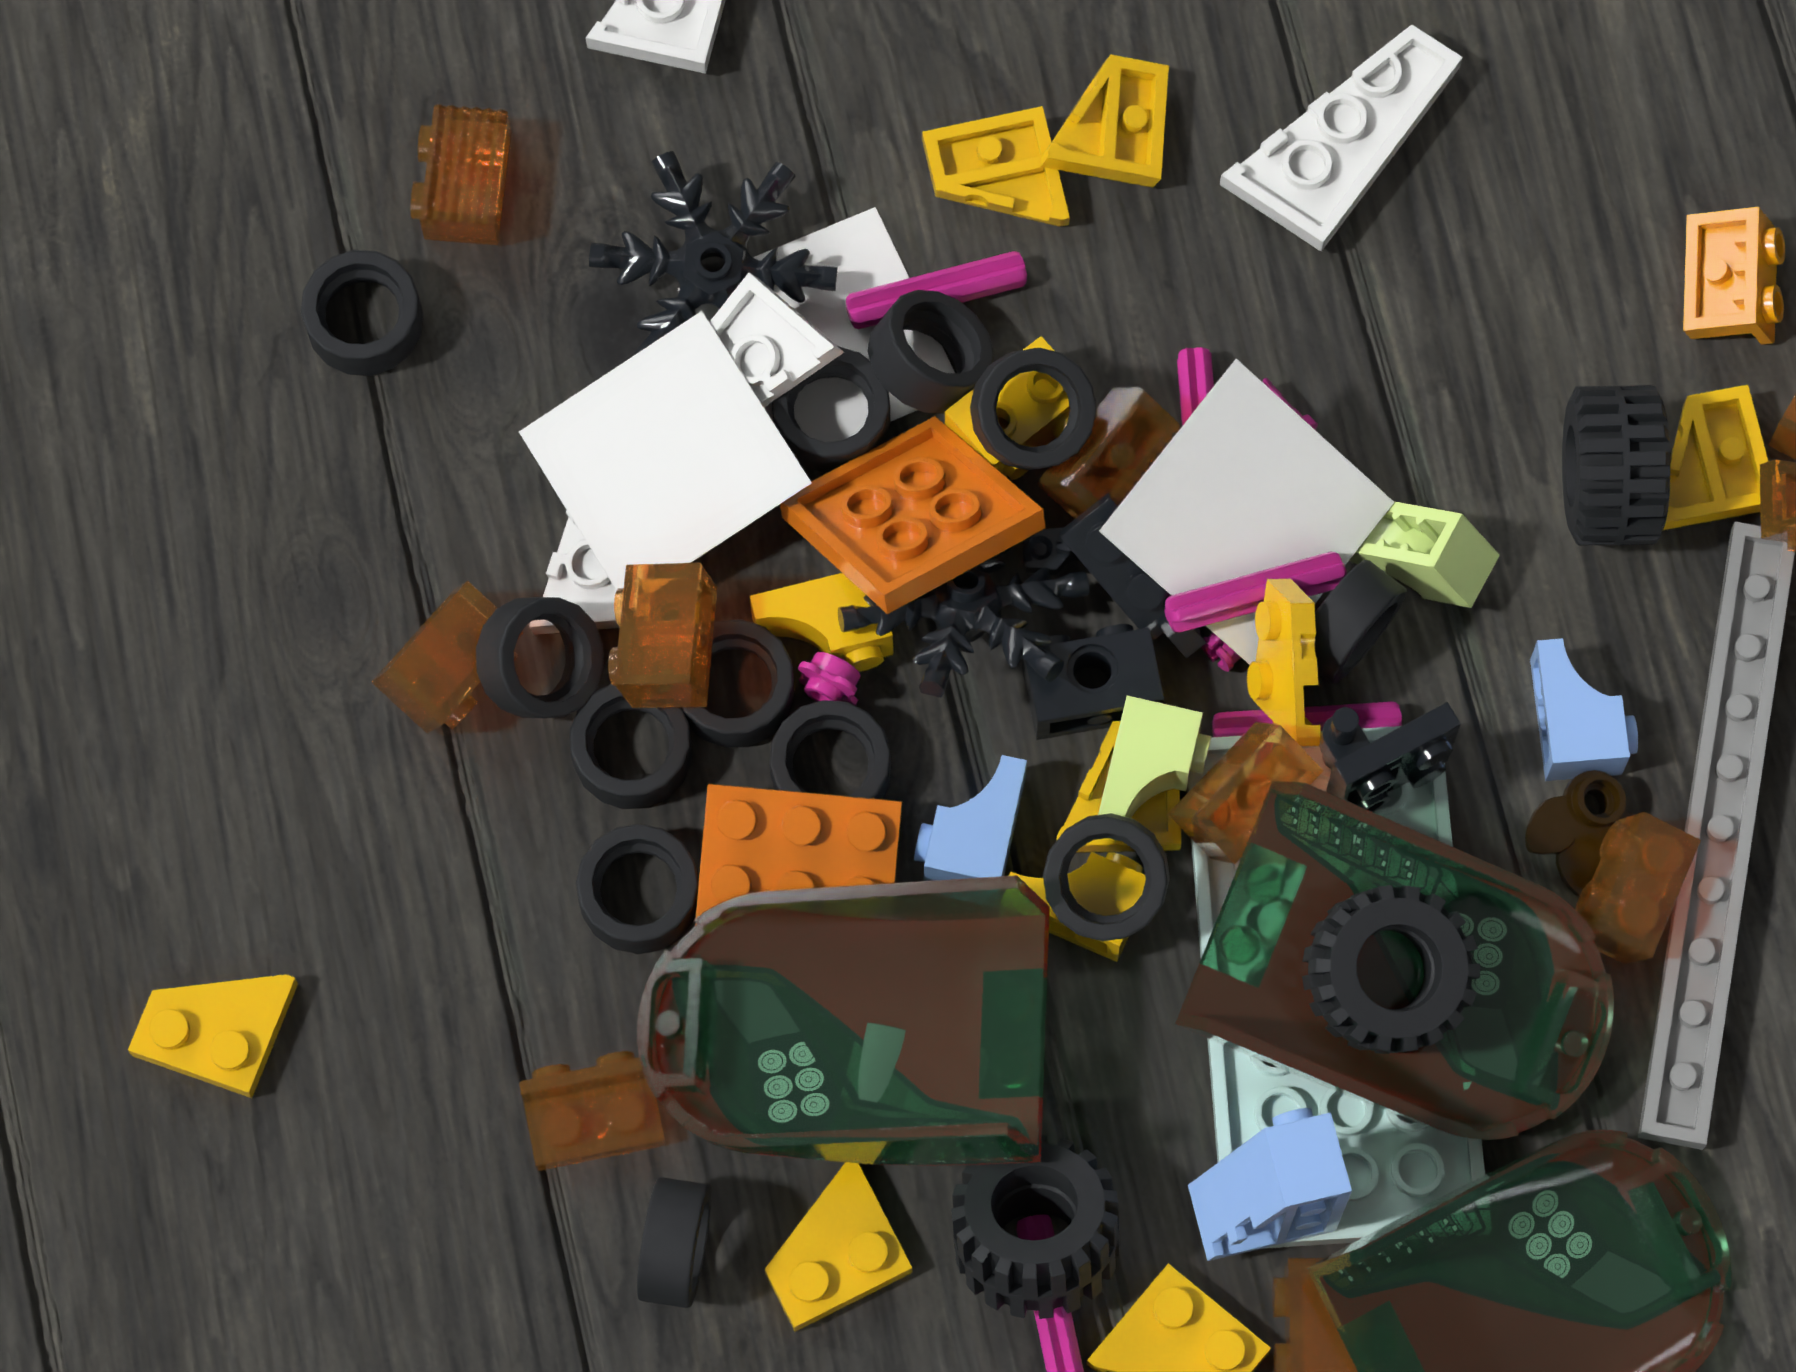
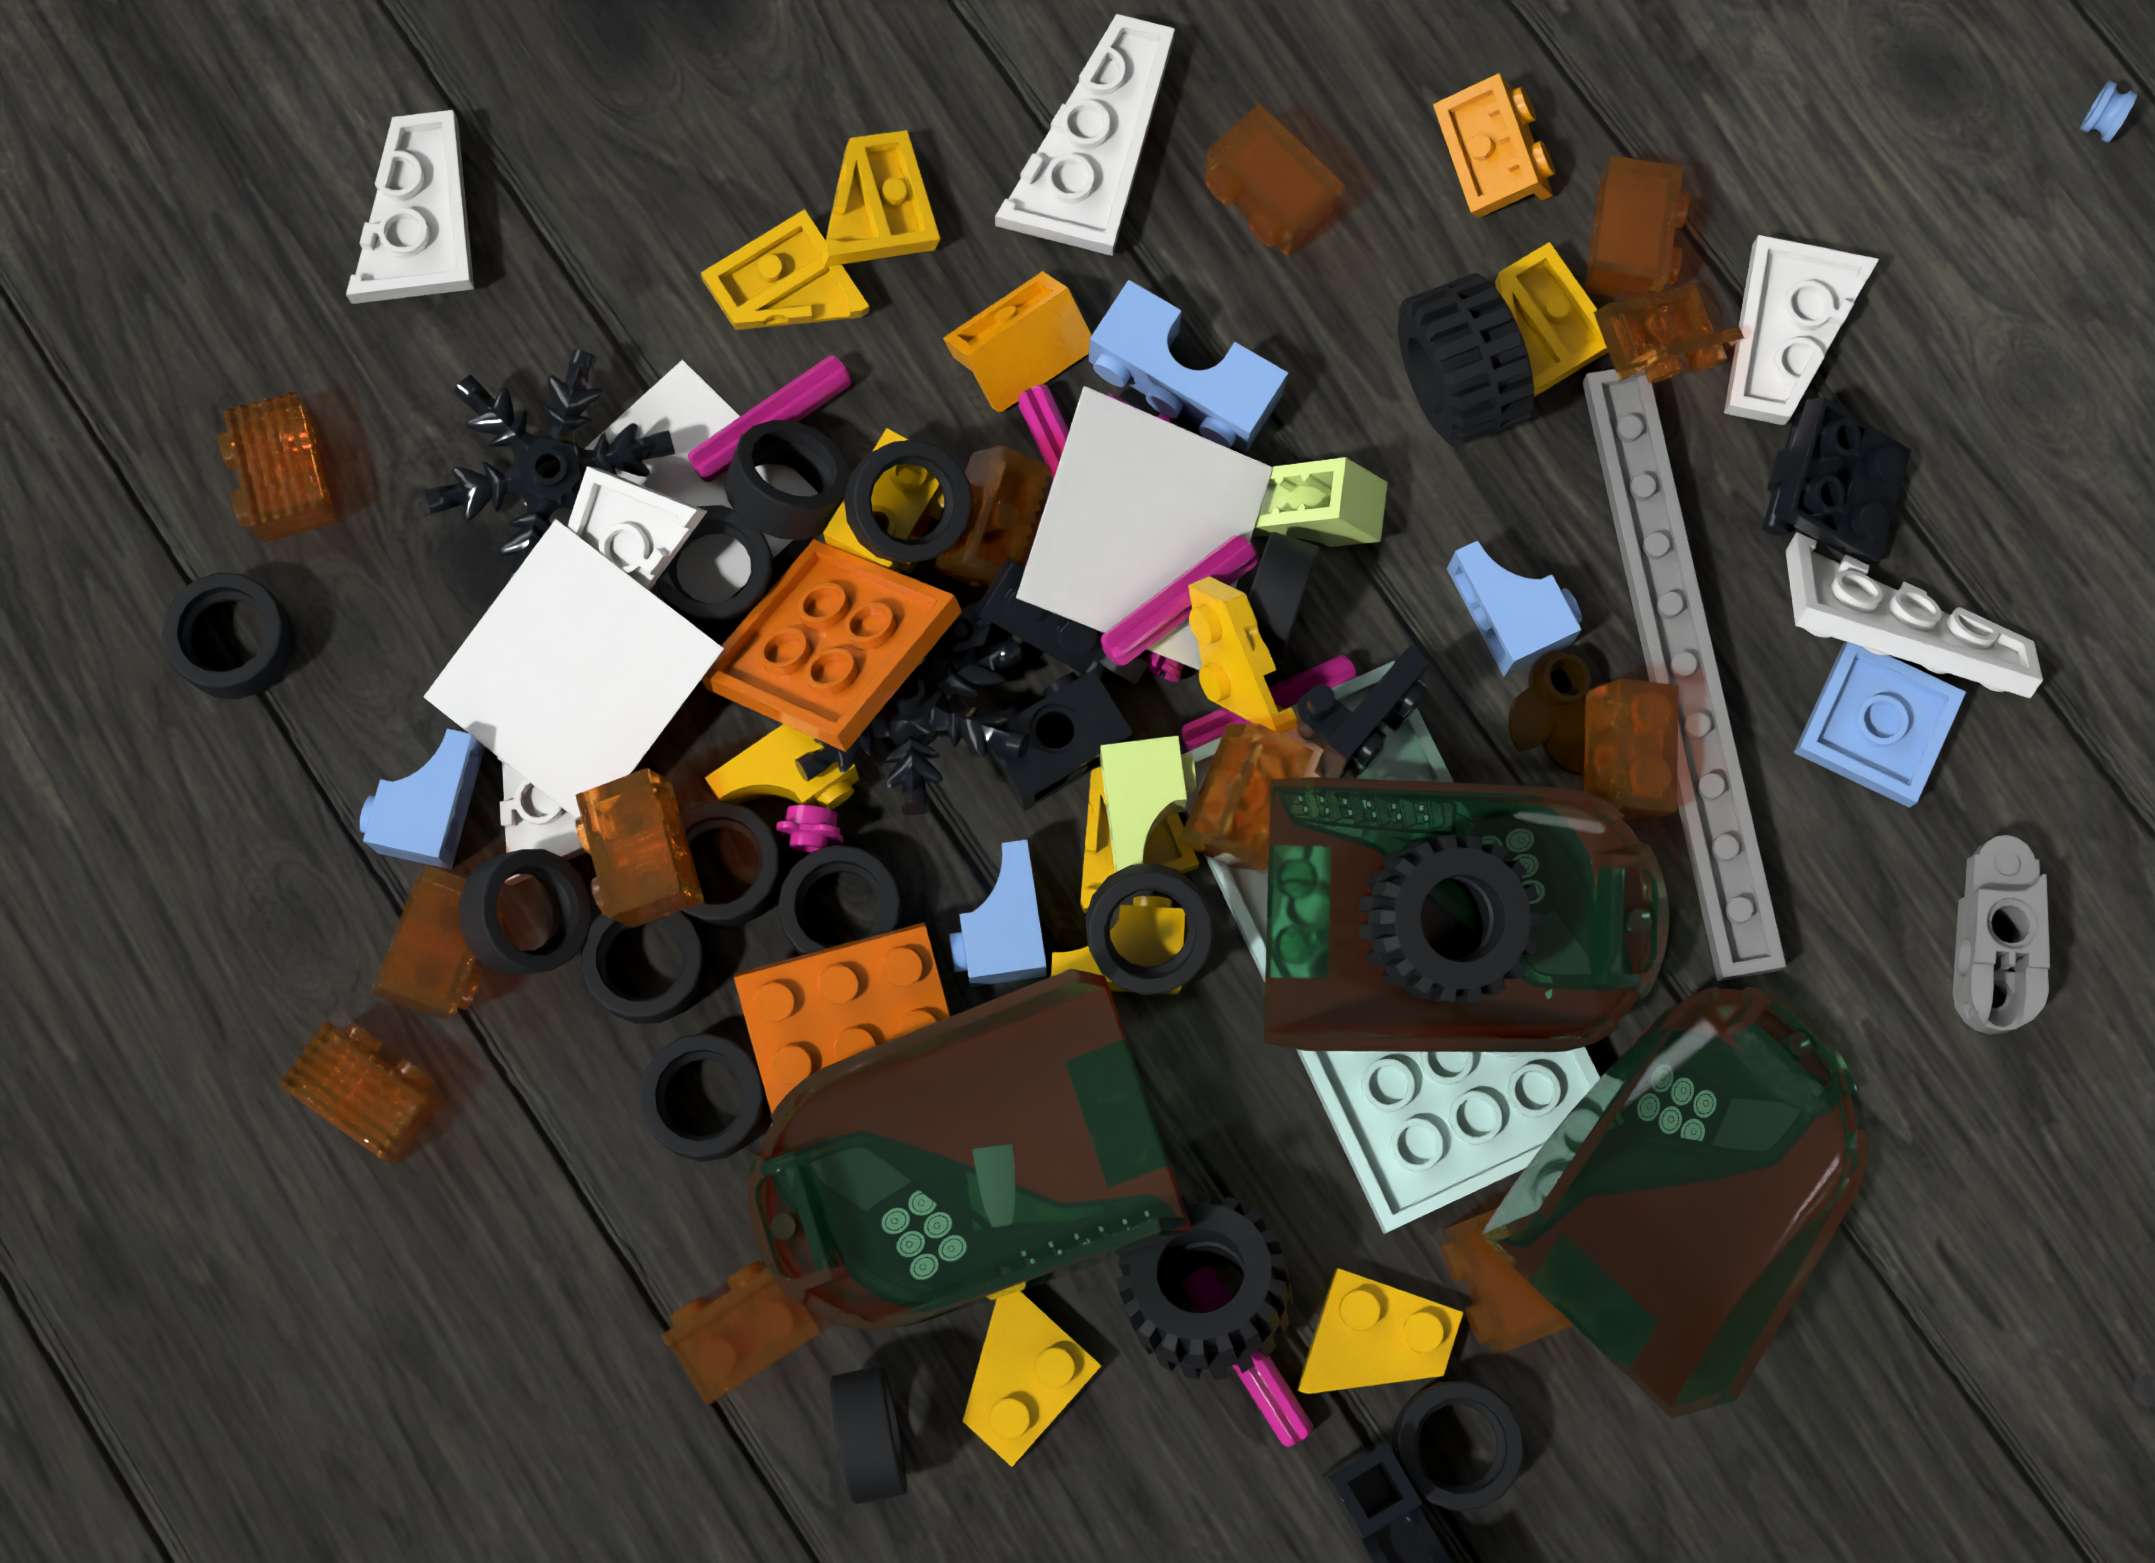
camera: 25 degrees left, 5 degrees up
yellow wing [128,974,298,1098] -> none
light blue wedge [1188,1108,1352,1261] -> none
none -> clear orange brick [278,1020,443,1165]
none -> light blue arch [360,729,484,870]
none -> light orange panel [943,271,1092,412]
none -> light blue arch [1089,280,1288,454]
none -> clear orange piece [1204,103,1346,258]

